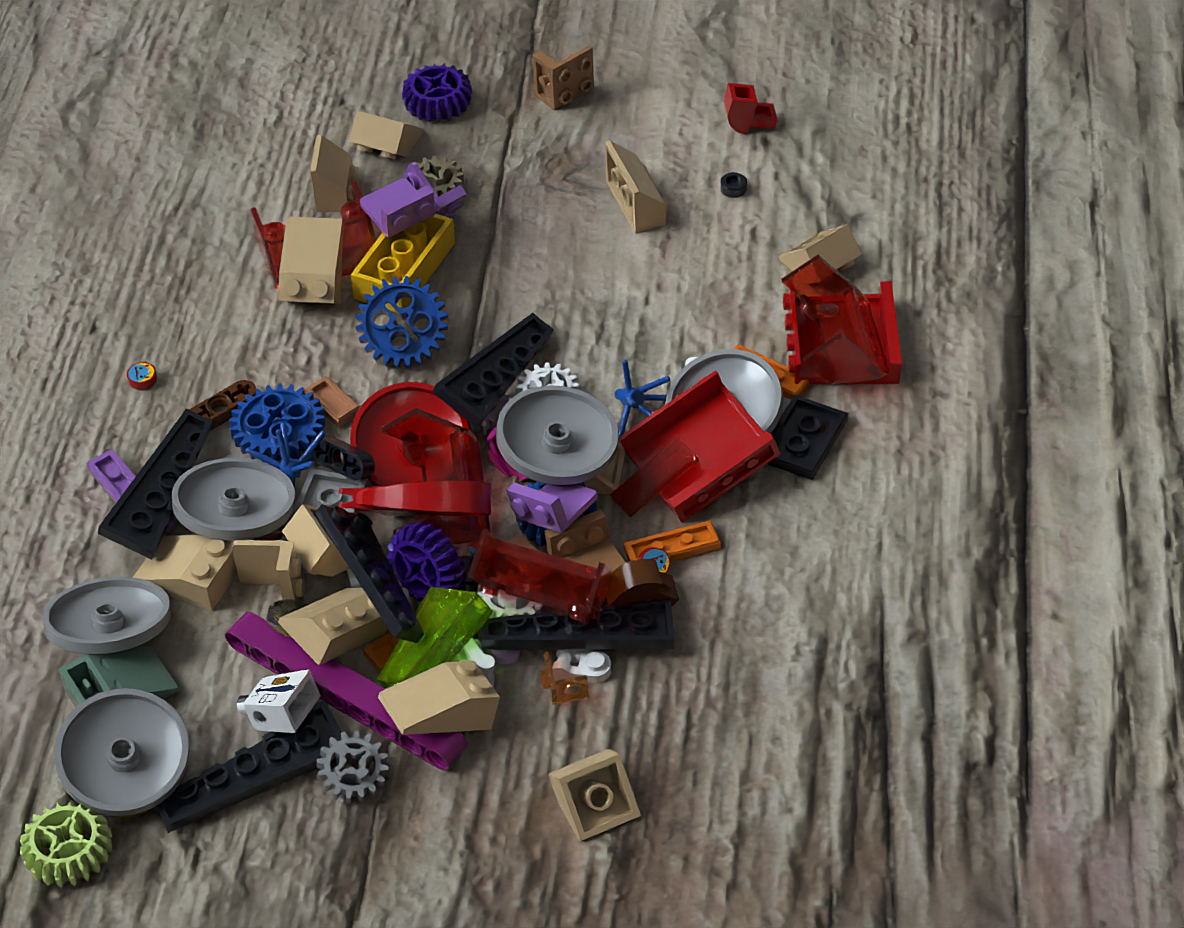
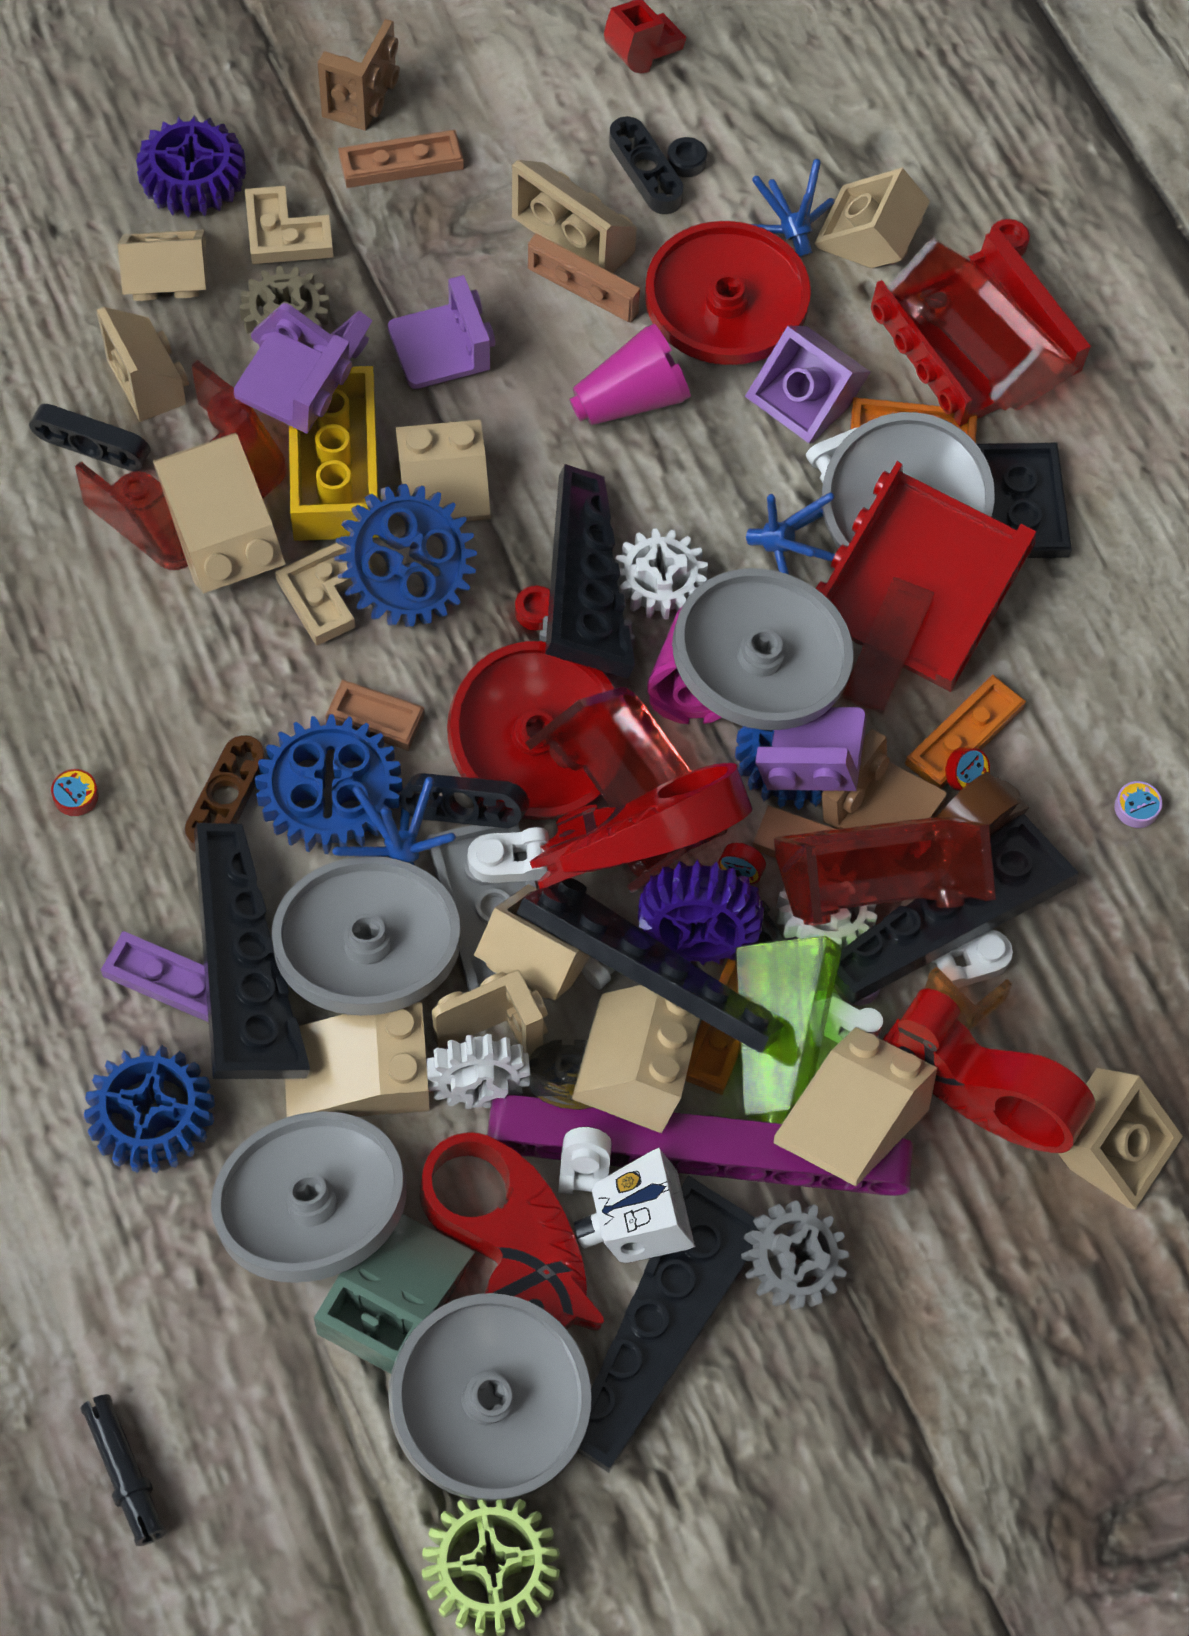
camera: 35 degrees left, 15 degrees up
none -> black beam [29,404,151,471]
none -> blue gear [84,1044,215,1173]
none -> tan plate [245,186,334,264]
none -> tan plate [275,543,373,646]
none -> nougat tile [338,129,464,188]
none -> medium lavender bracket [388,275,495,389]
none -> tan slope [396,420,491,521]
none -> red animal [420,1132,604,1331]
none -> white gear [427,1034,531,1109]
none -> white plate [467,827,549,883]
none -> nougat tile [528,233,640,323]
none -> white plate [558,1127,612,1197]
none -> dark pink cone [569,324,691,426]
none -> black beam [609,116,683,214]
none -> red dish [645,221,811,365]
none -> medium lavender slope [745,326,871,443]
none -> blue plant [752,159,835,257]
none -> red animal [882,988,1096,1153]
none -> red tile [990,219,1030,256]
none -> tile [1114,781,1162,828]

